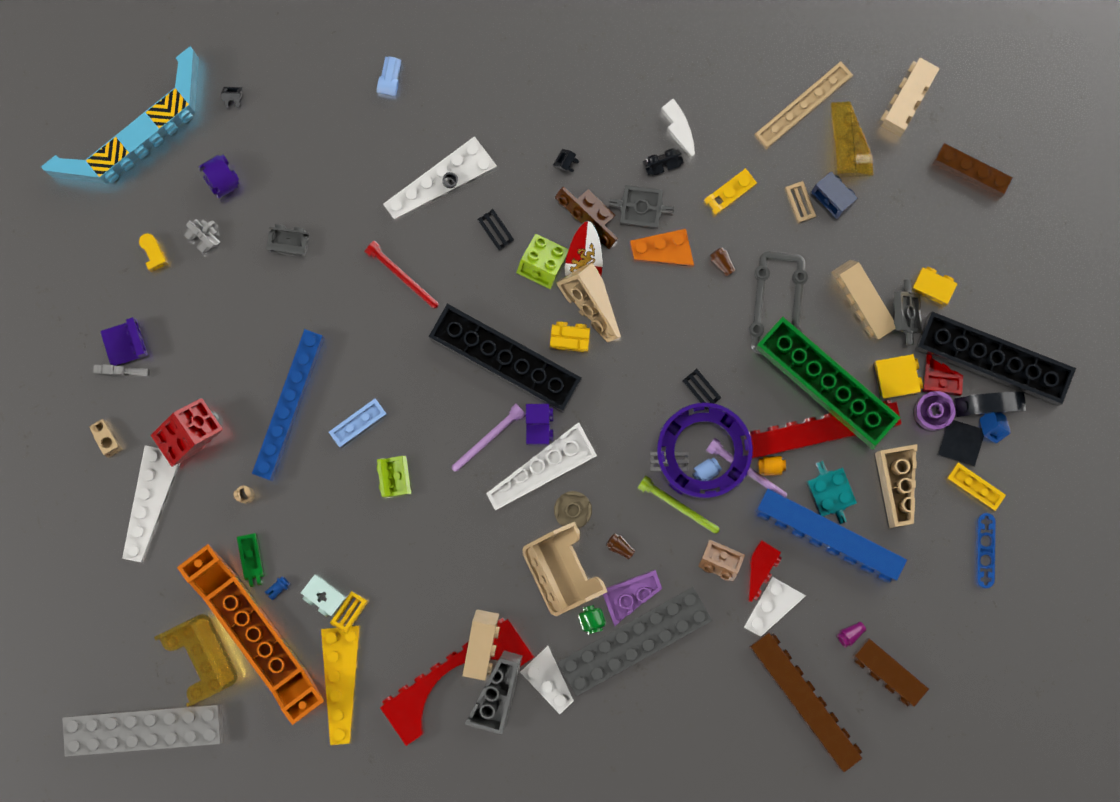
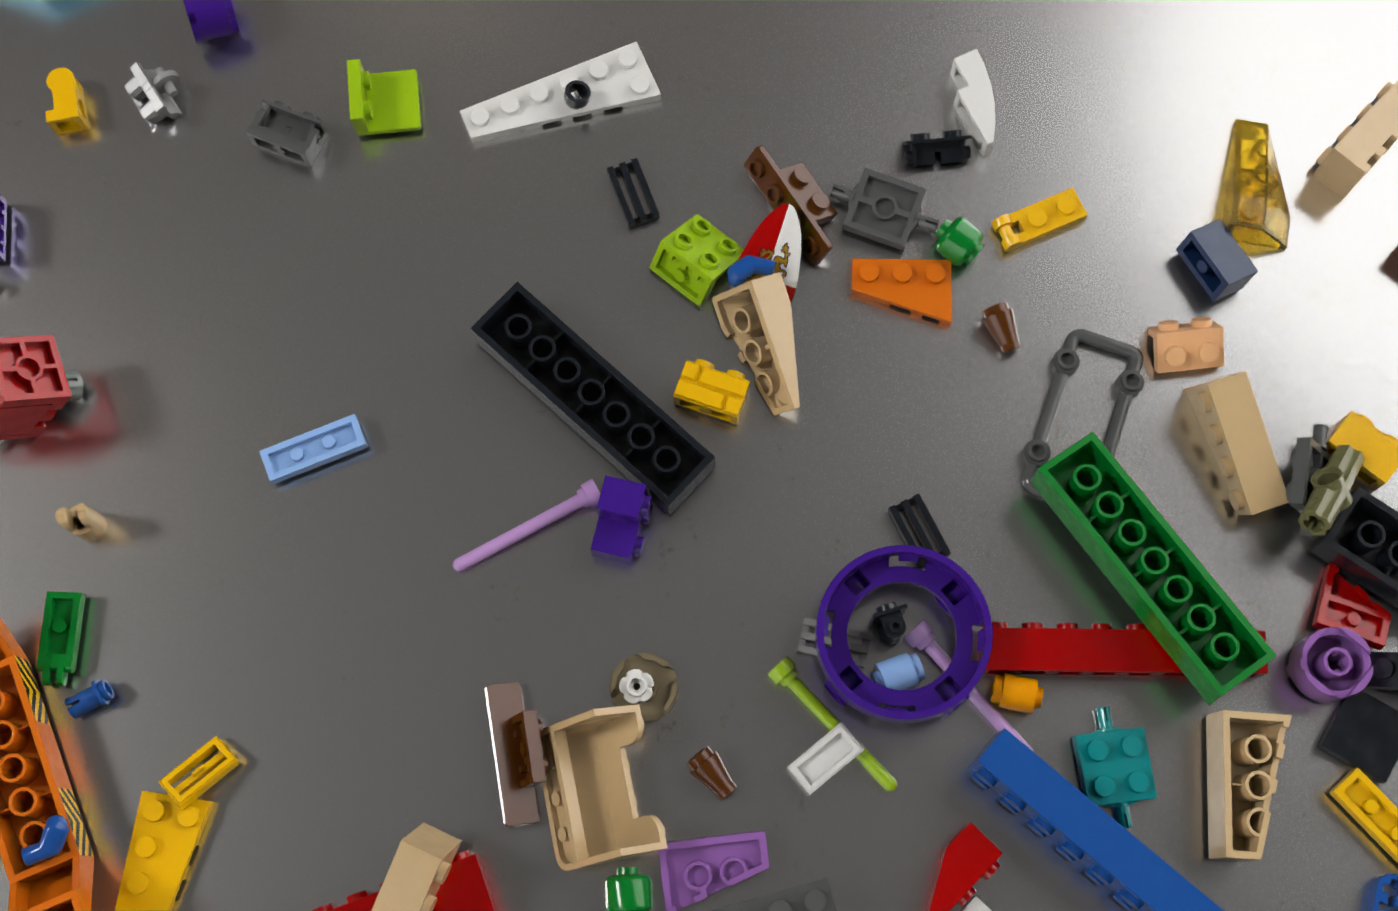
camera: 10 degrees right, 10 degrees down
blue brick [252,329,325,481] -> none
light aqua brick [301,574,346,617] -> none
red piece [364,241,438,308] -> none
lime bracket [377,456,411,497] -> none
white wing [486,423,597,511] -> none
black tile [553,149,579,172] -> none
medium nougat bracket [698,540,745,581] -> none
tan tile [754,61,853,149] -> none
tan tile [785,181,816,223] -> none
yellow brick [874,354,923,400] -> none
none -> blue arm [21,815,69,866]
none -> lime bracket [347,59,421,136]
none -> reddish brown bracket [485,682,549,827]
none -> white plate [619,669,654,704]
none -> blue arm [727,255,776,287]
none -> white tile [787,721,865,795]
none -> black hinge [867,602,908,646]
none -> green head [935,217,985,266]
none -> light nougat bracket [1148,317,1224,373]
none -> olive piece [1298,445,1364,536]

